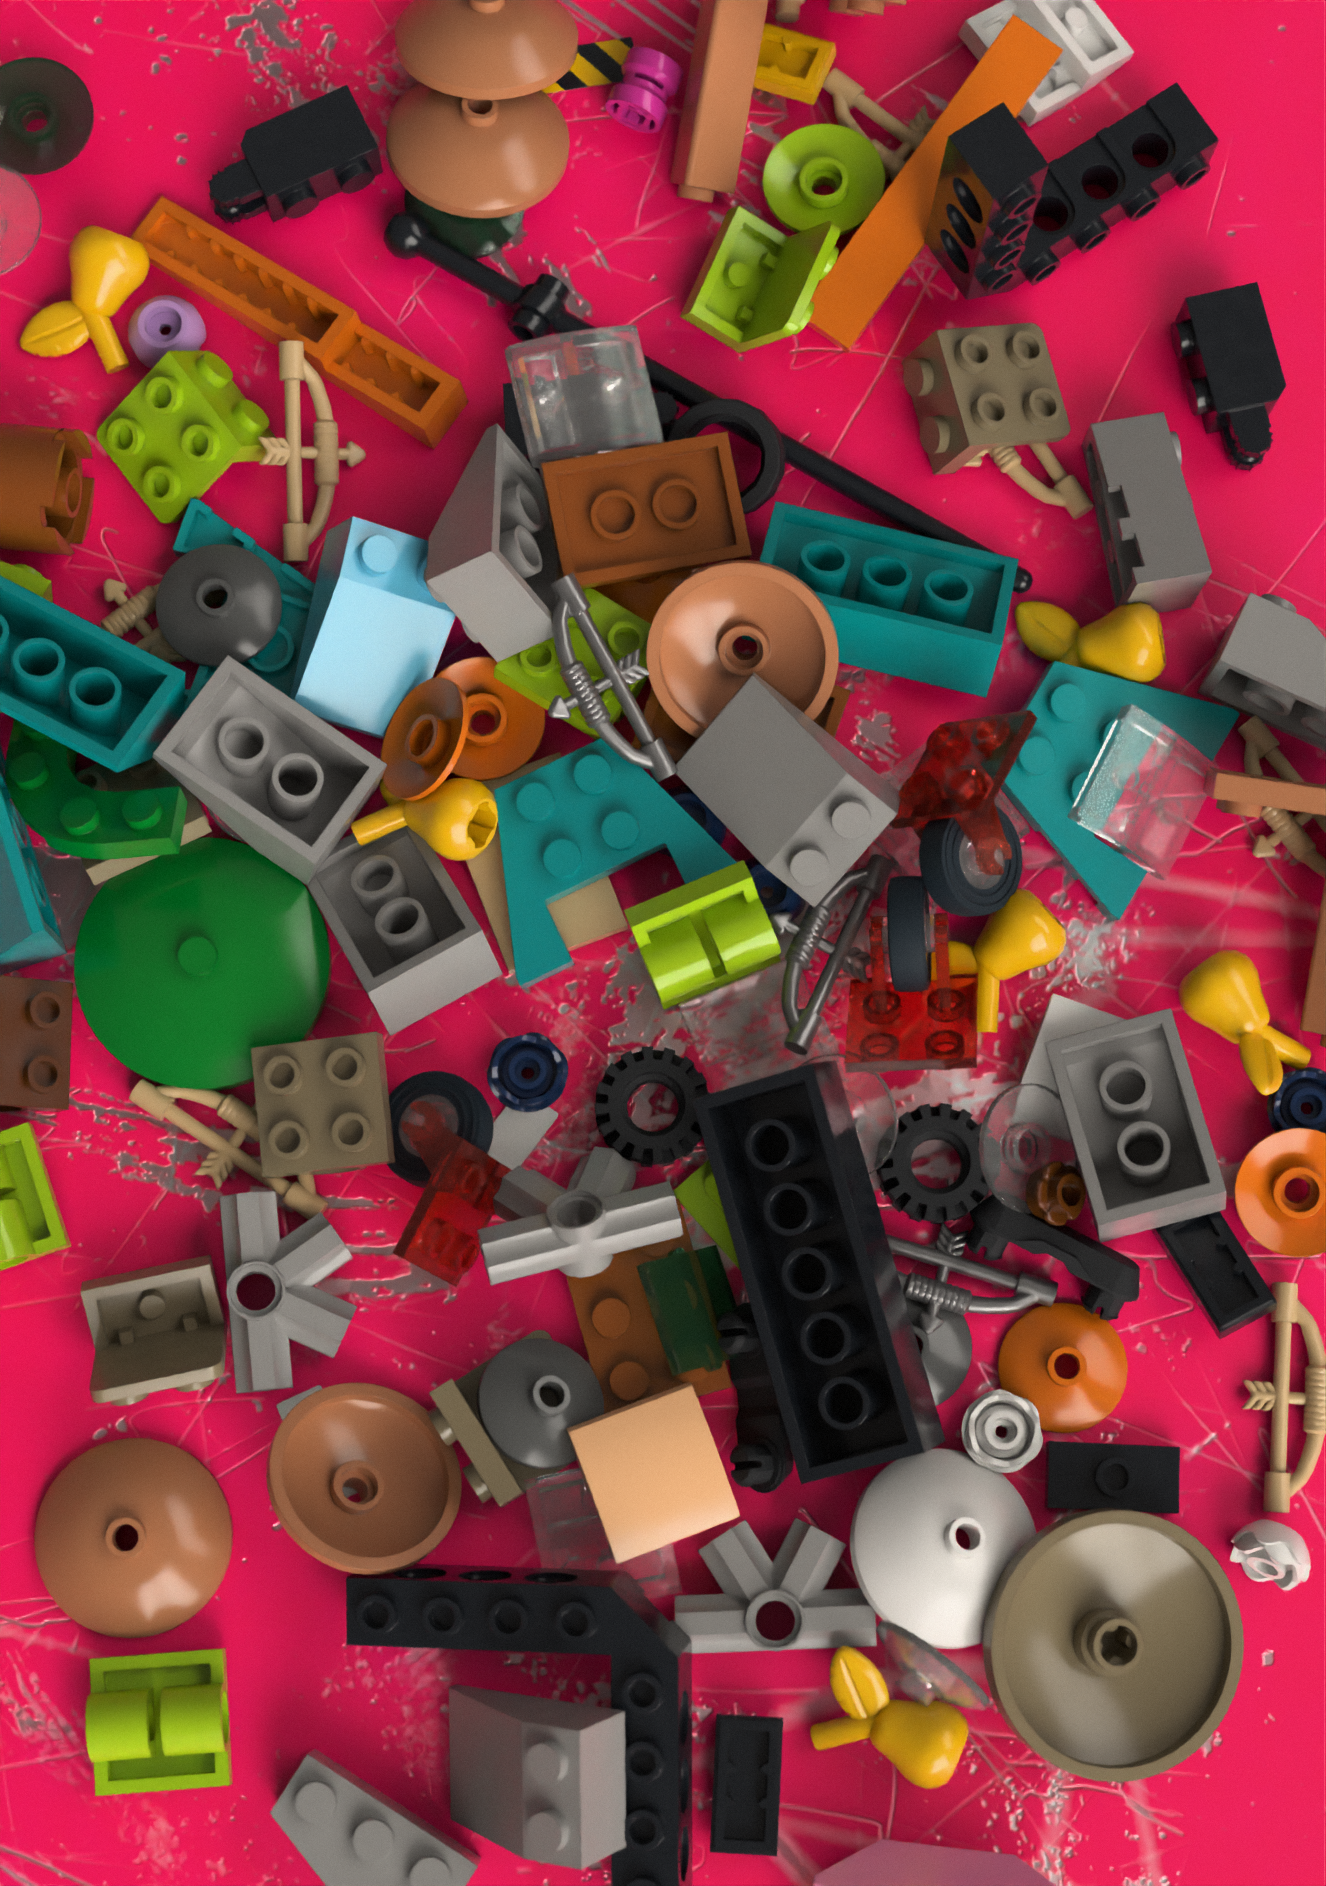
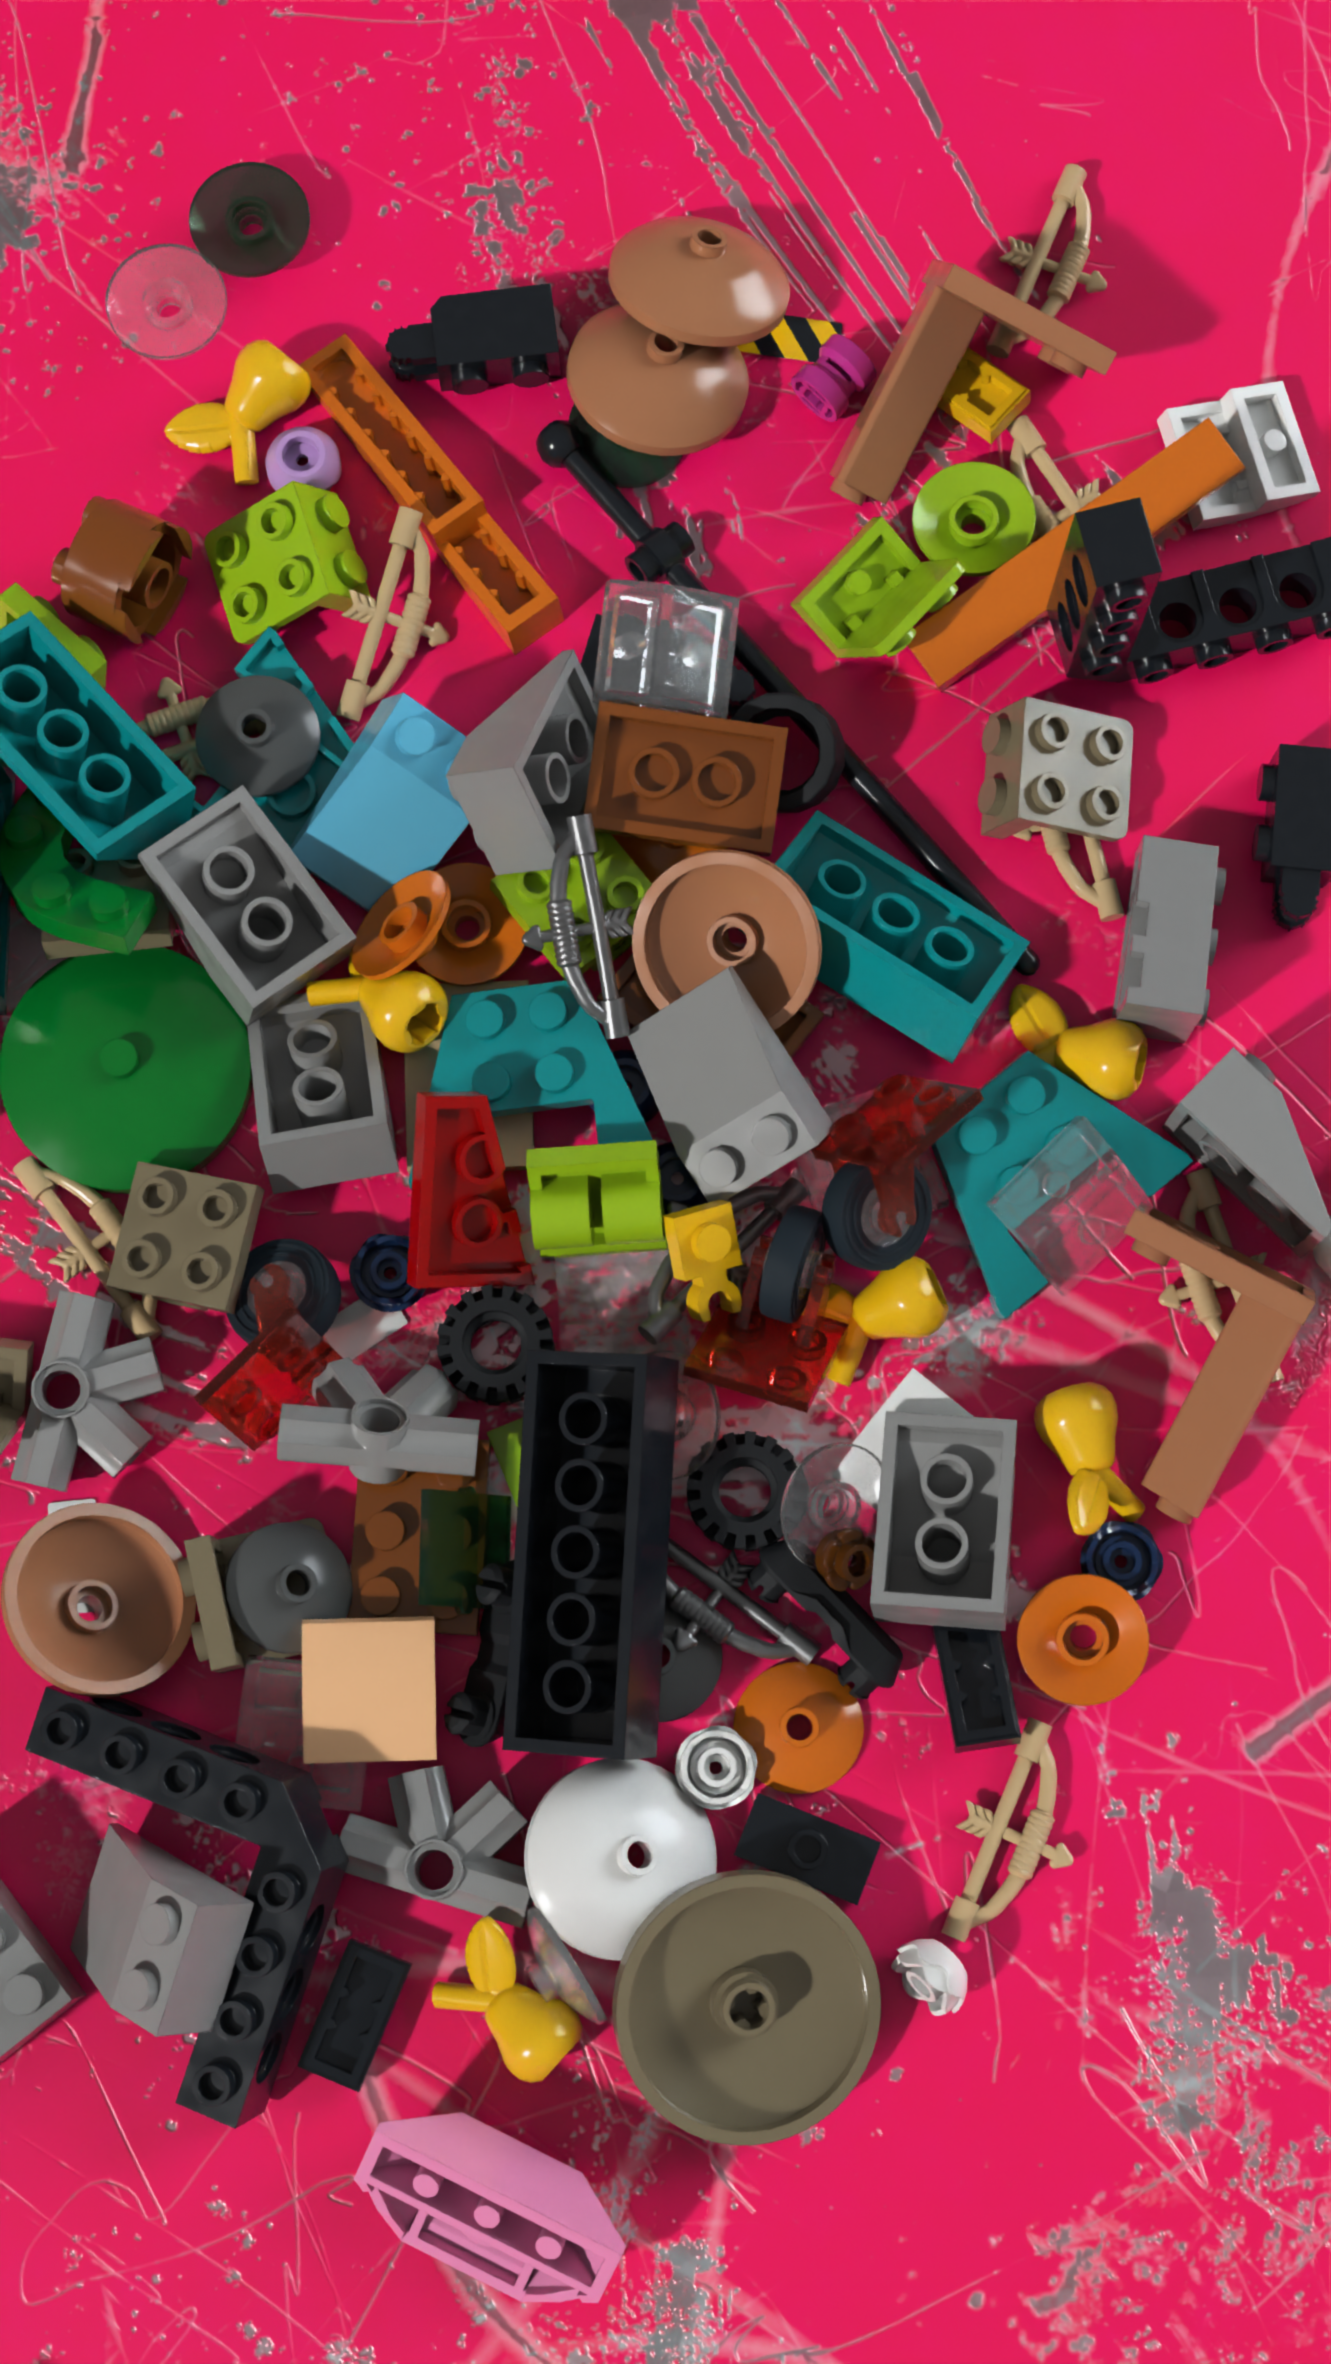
camera: 25 degrees right, 0 degrees up
none -> red wing [407,1092,536,1289]
none -> yellow plate [662,1199,743,1322]

